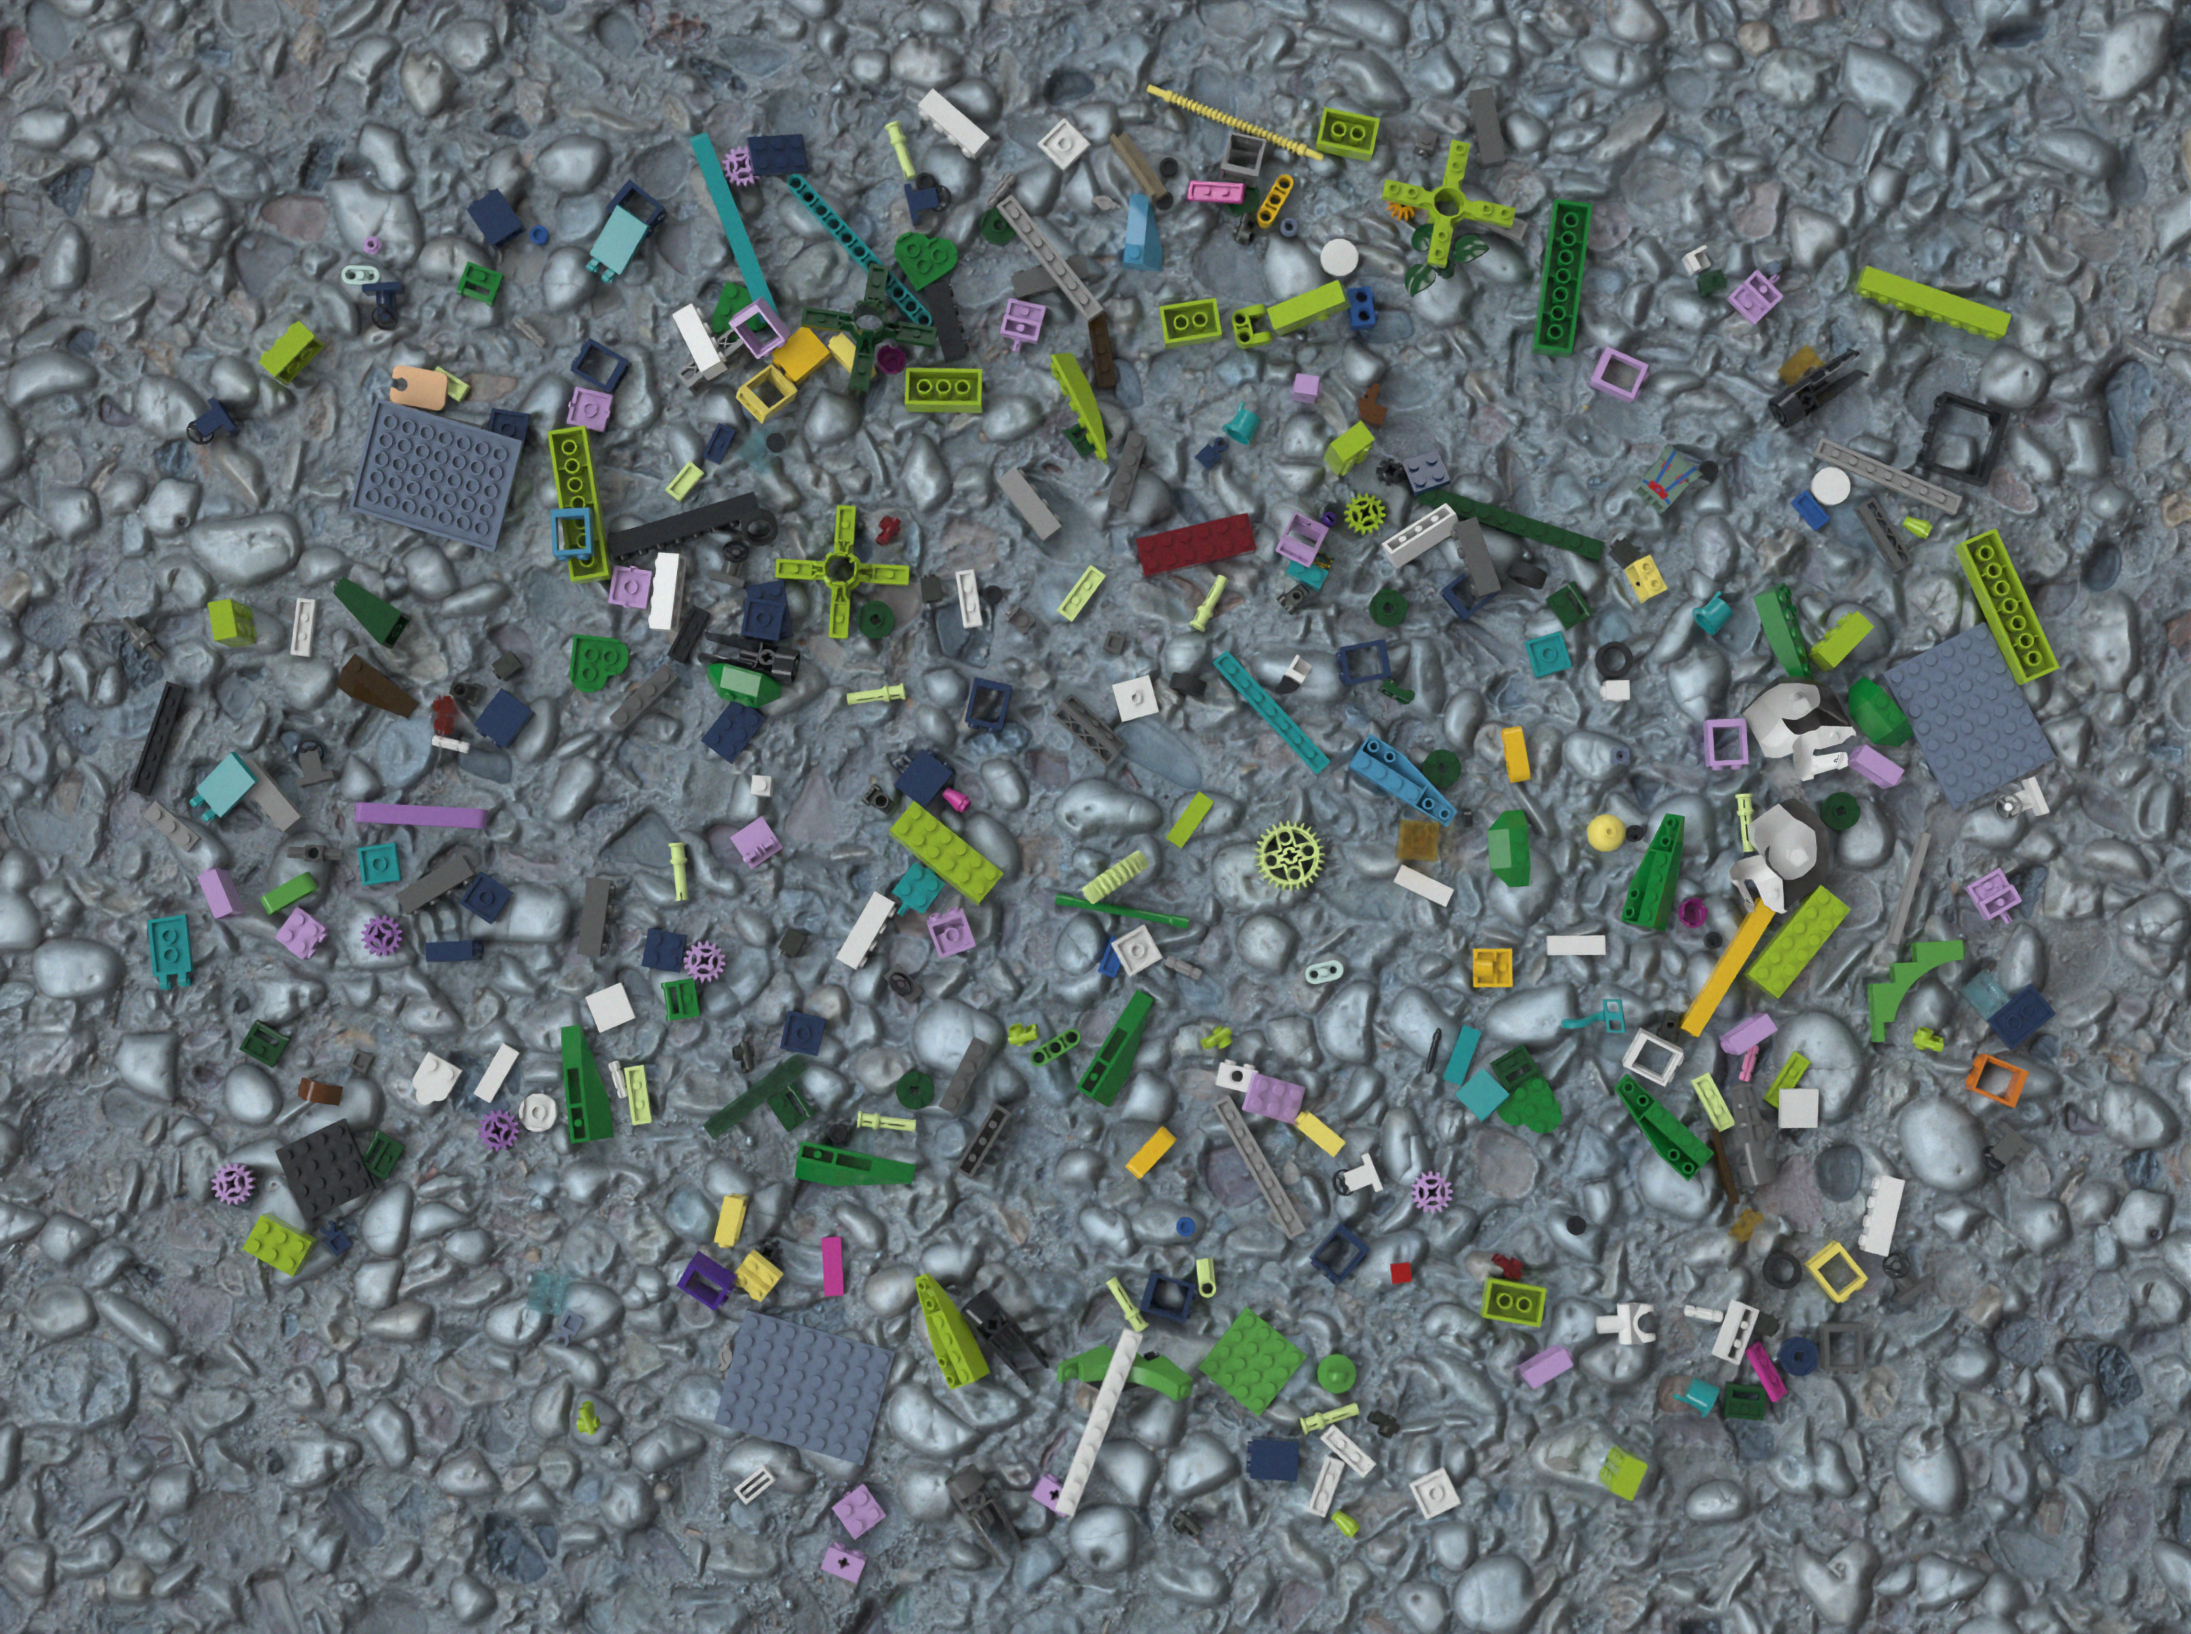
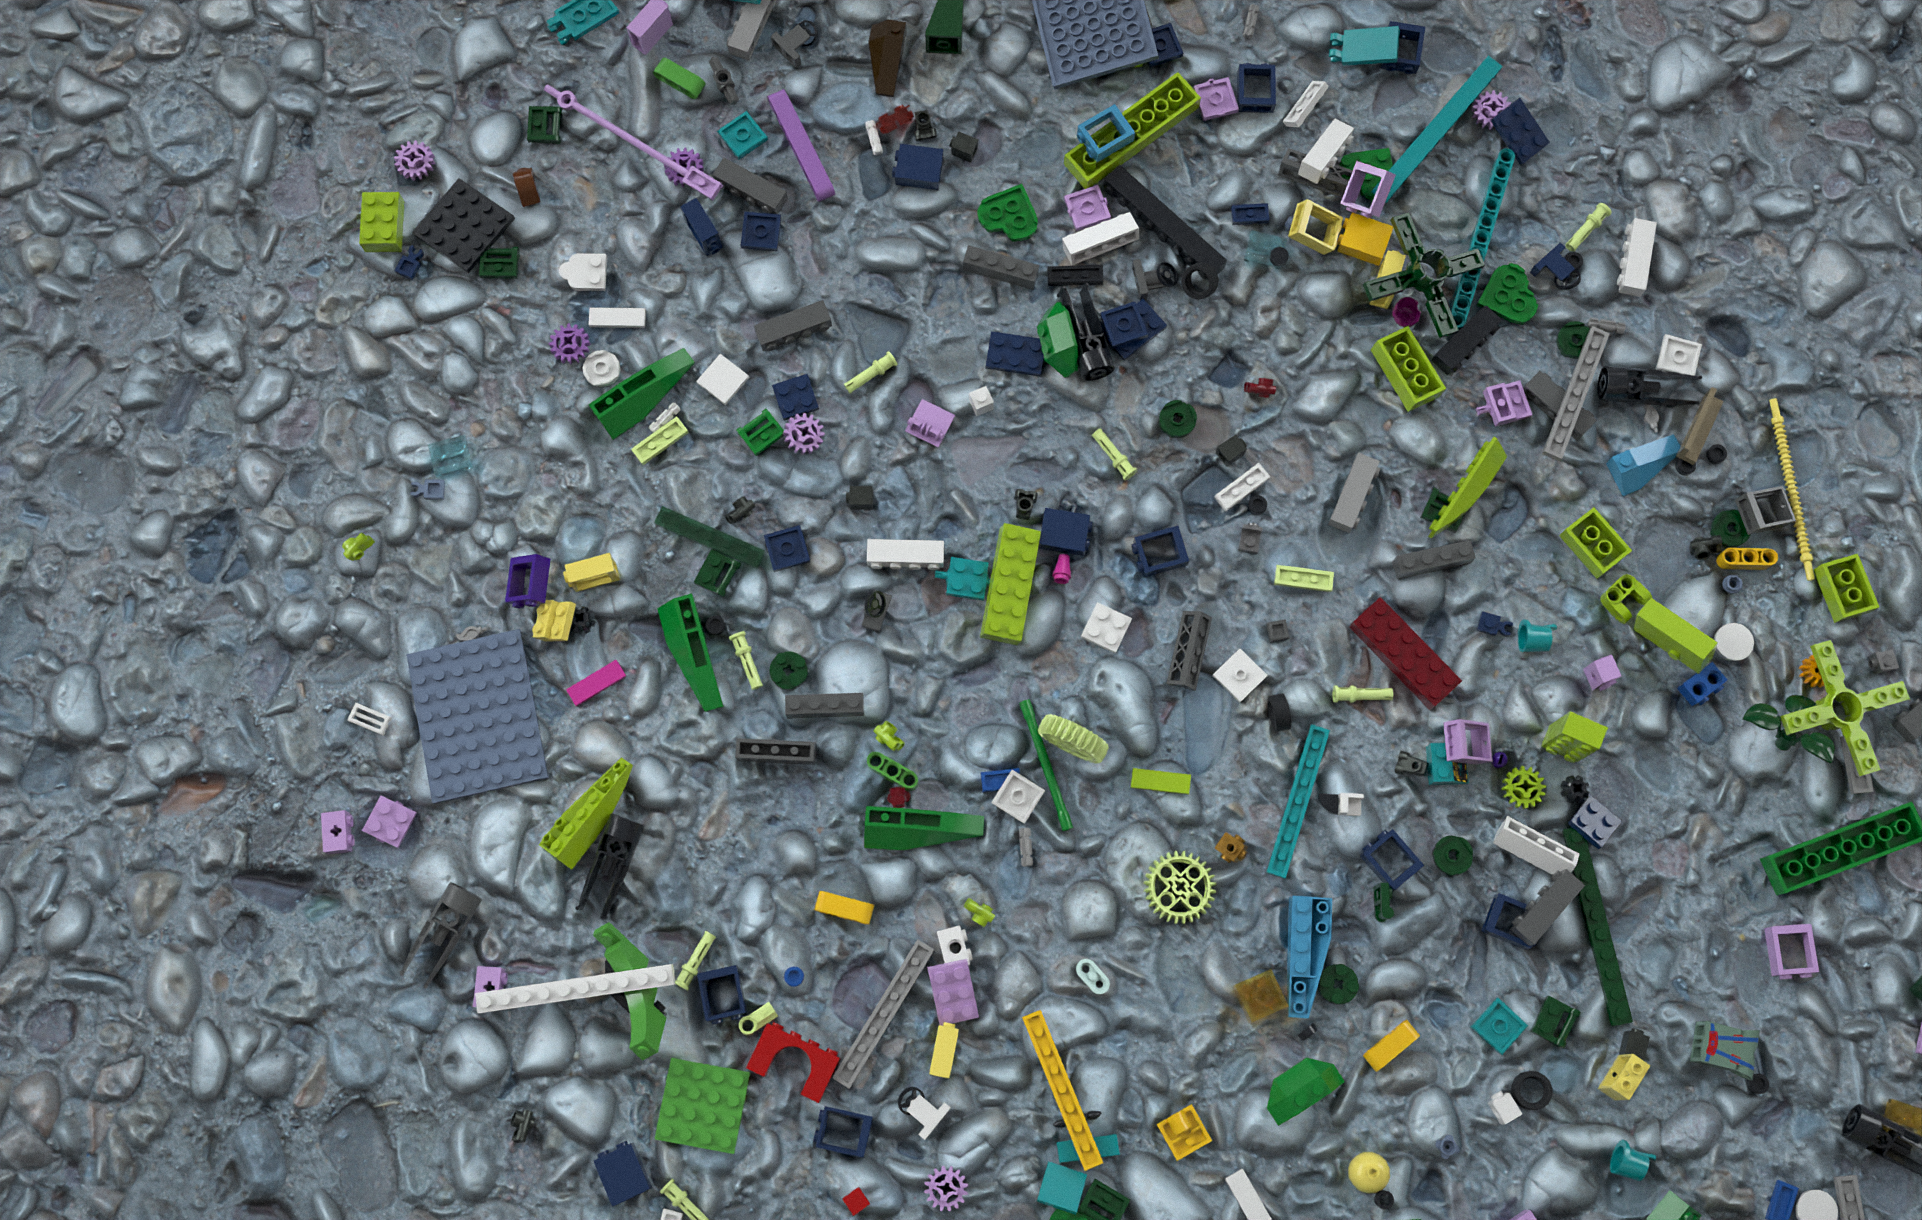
camera: 60 degrees right, 10 degrees down
lavender plate [274,906,330,960] -> none
dark grey tile [348,1049,375,1074] -> none
yellowish green tile [665,461,705,503] -> none
lime piece [775,505,910,639] -> none
lavender plate [927,906,976,959] -> none
dark brown tile [1087,312,1117,390] -> none
dark pink tile [1187,181,1246,204] -> none
bright green tile [1317,1353,1356,1393] -> none
reddish brown brick [1357,383,1388,430] -> none
white tile [1393,865,1454,907] -> none
black tyre [1509,561,1548,590] -> none
none -> lavender bar [544,85,723,201]
none -> red arch [746,1022,841,1103]
none -> dark red plate [887,787,911,808]
none -> yellow plate [1022,1010,1103,1171]
none -> white plate [1081,602,1132,654]
none -> pearl gold brick [1215,832,1248,863]
none -> white plate [1283,81,1329,127]
none -> black piece [1597,366,1702,405]

